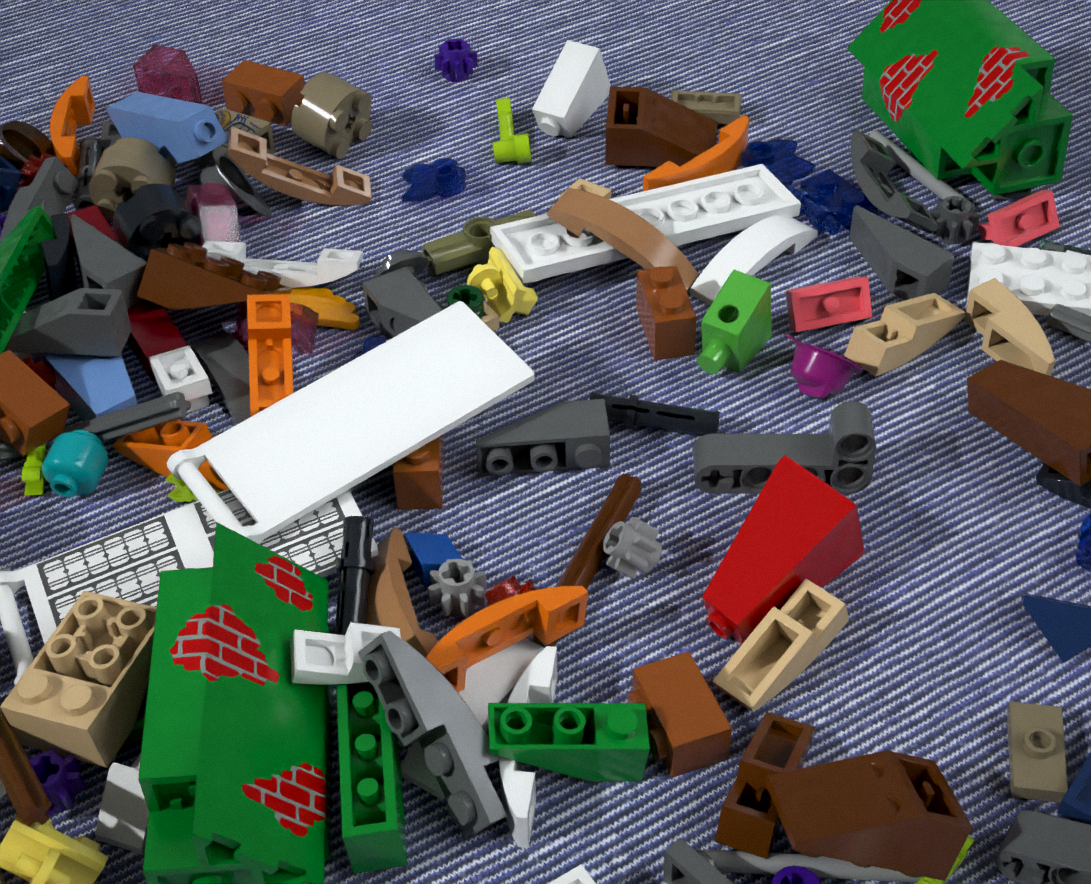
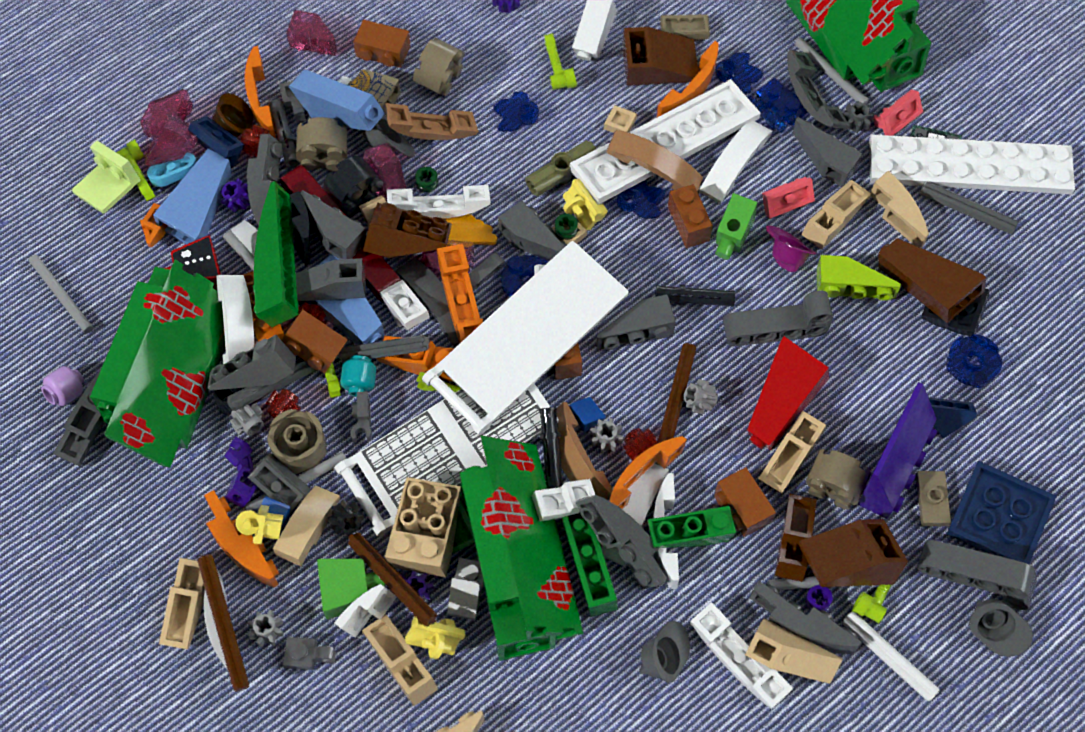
camera: 10 degrees left, 20 degrees up
dark grey piece [374,250,428,278] -> none
none -> flat silver plate [350,392,372,442]
none -> dark green bush [415,167,438,193]
none -> dark grey beam [469,252,505,292]
none -> clear blue plate [617,180,666,219]
none -> dark tan brick [806,449,871,510]
none -> lime slope [817,255,900,301]
none -> dark purple slope [857,382,937,519]

